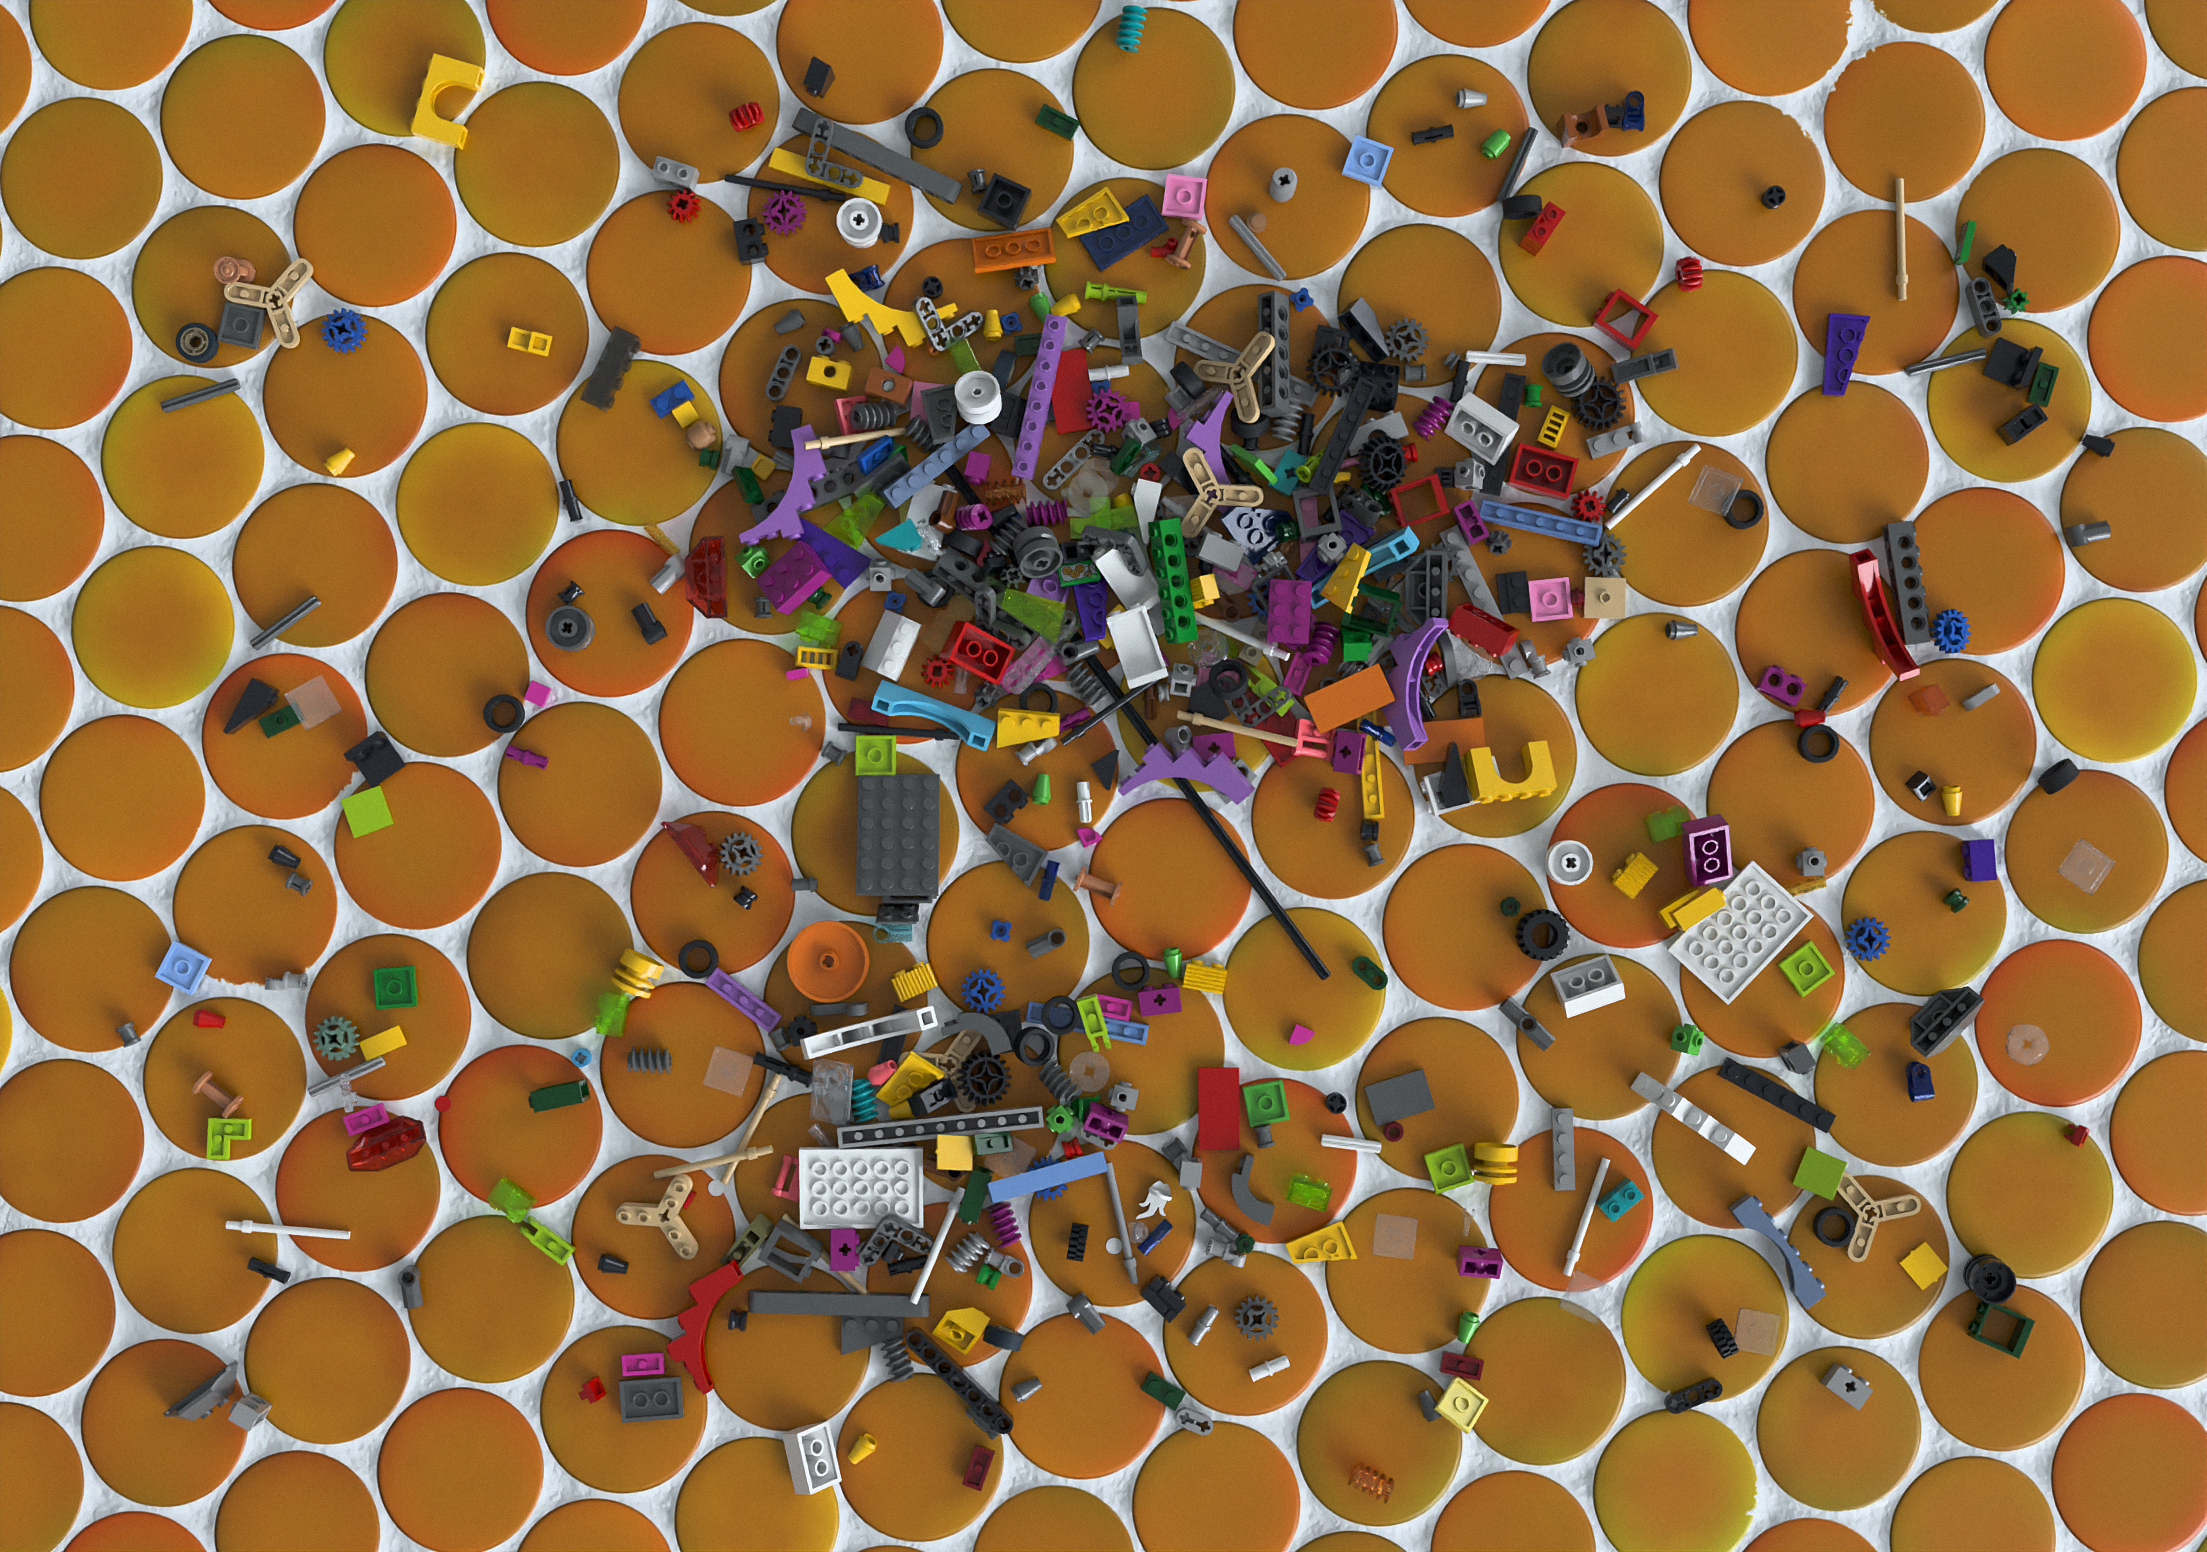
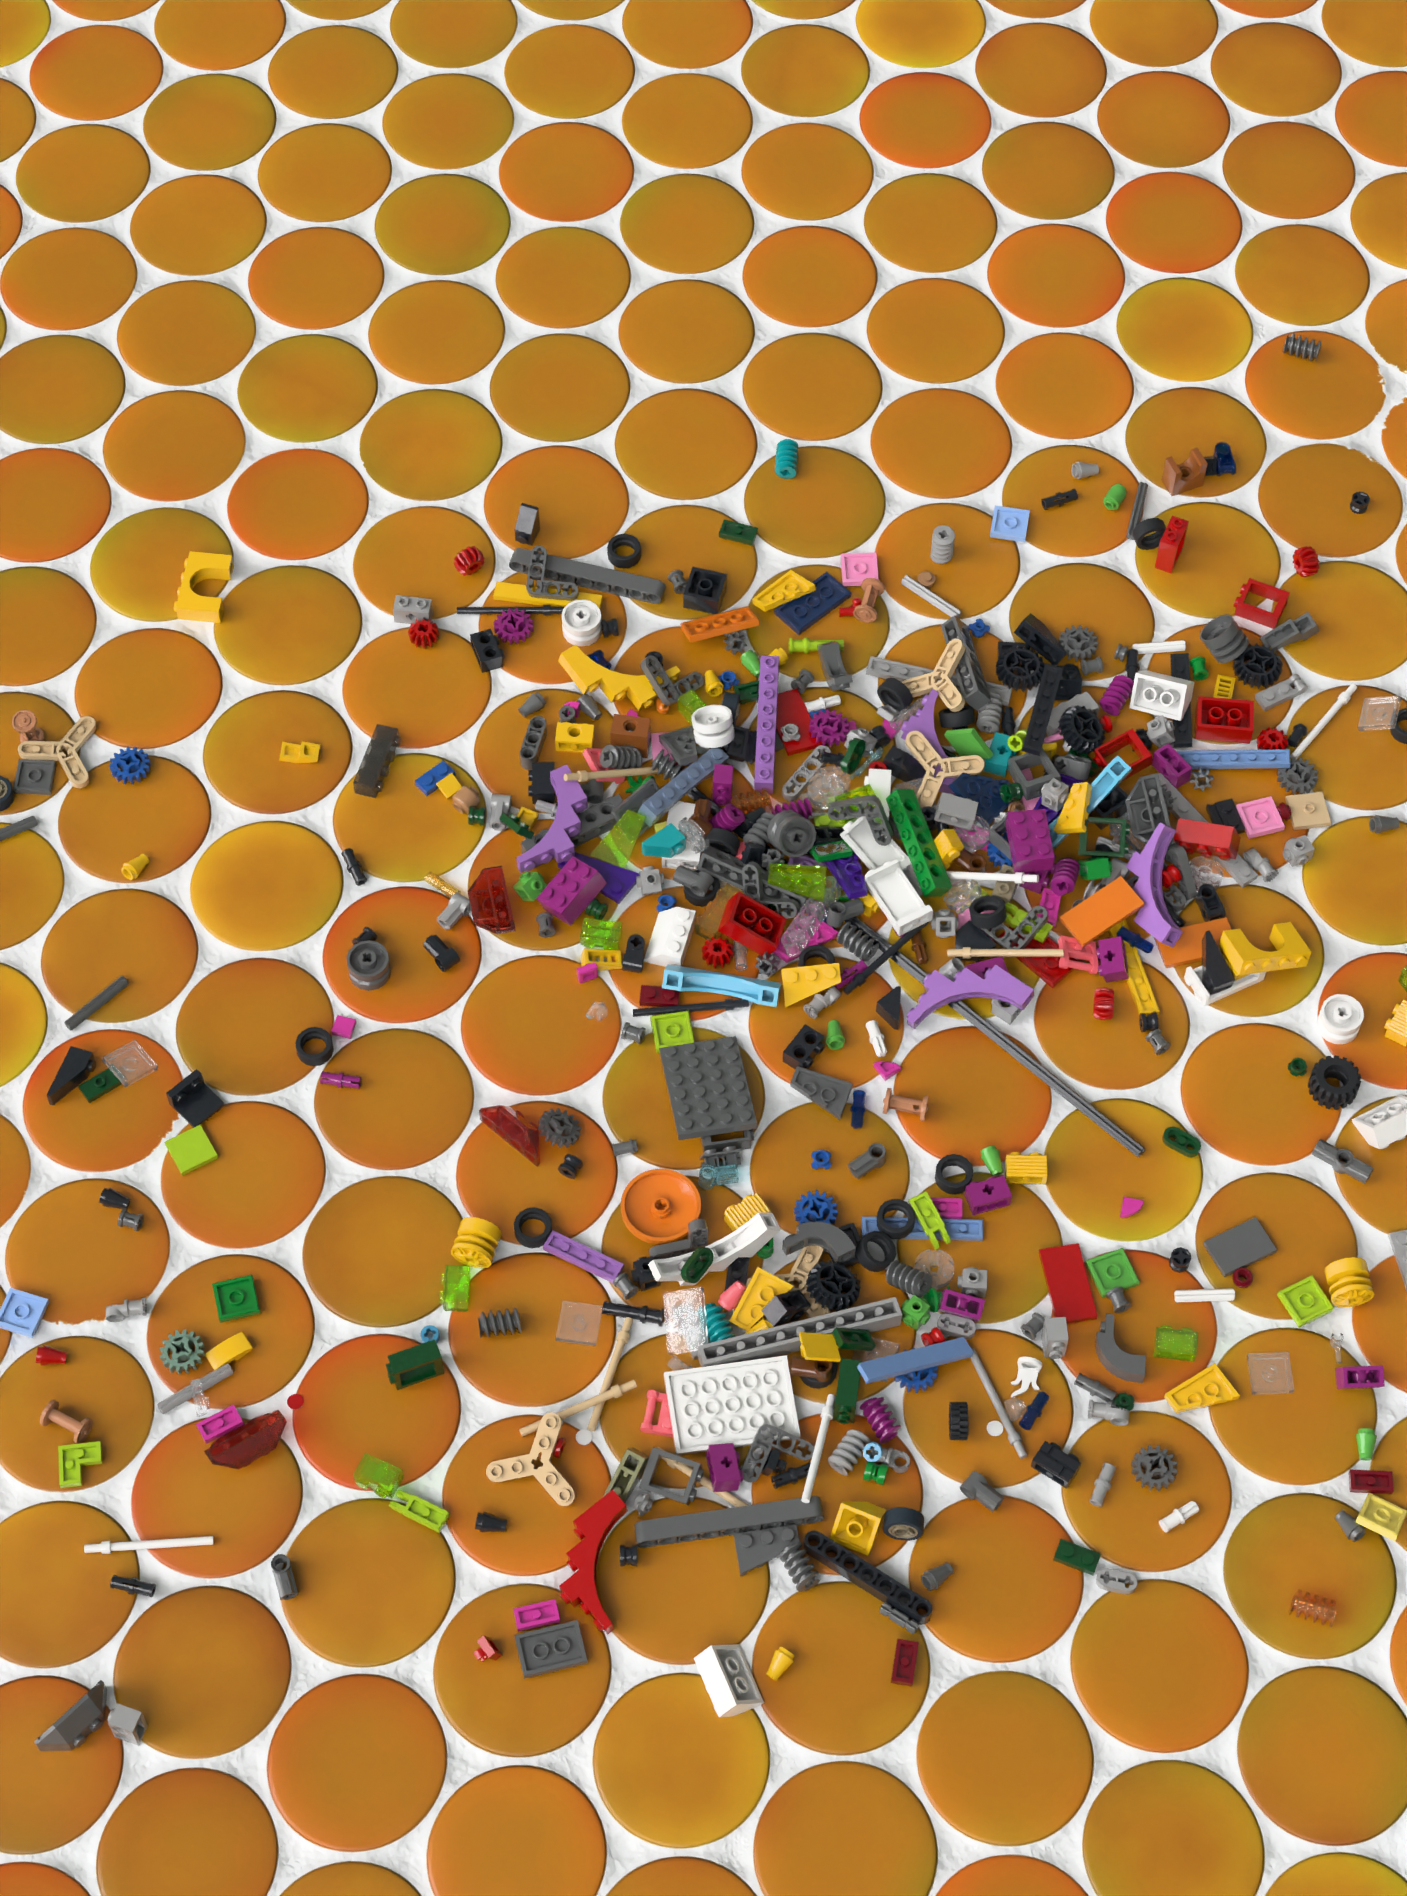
camera: 15 degrees left, 30 degrees down
blue plate [856,435,895,475] -> none
light grey bush [1157,683,1169,702] -> none
none -> light grey plate [633,1493,653,1517]
none -> dark green plate [681,1247,714,1283]
none -> light grey plate [781,724,800,742]
none -> bush [863,1442,883,1462]

